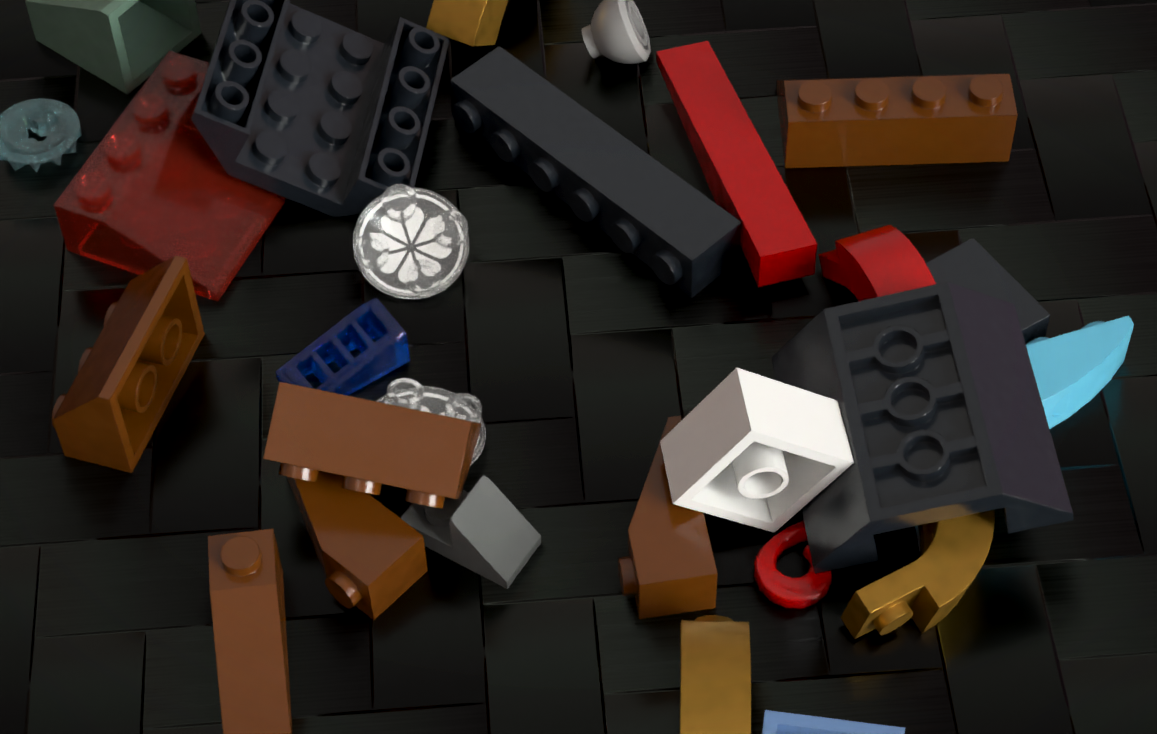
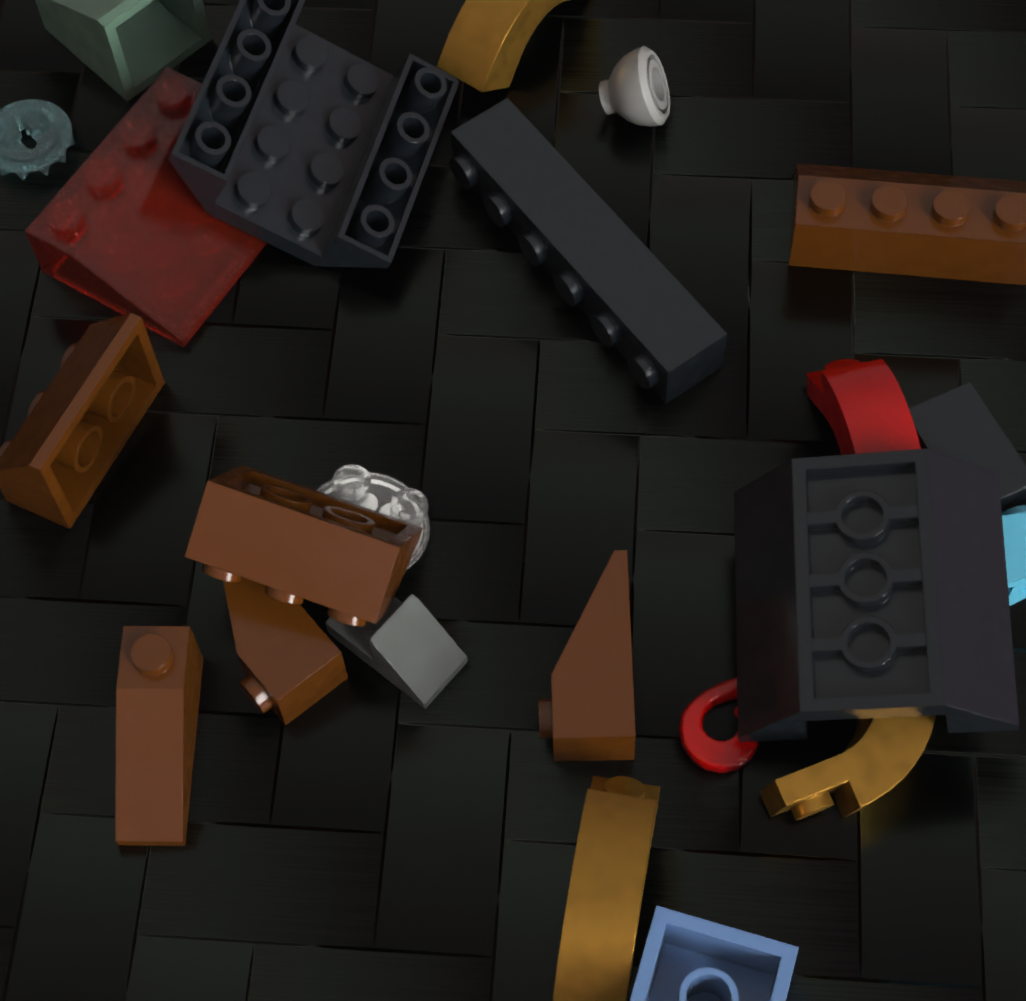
camera: 10 degrees right, 10 degrees up
clear blue slope [275,298,410,395] -> none
clear dish [353,184,469,299] -> none
red slope [656,41,817,287] -> none
white brick [660,368,854,533] -> none

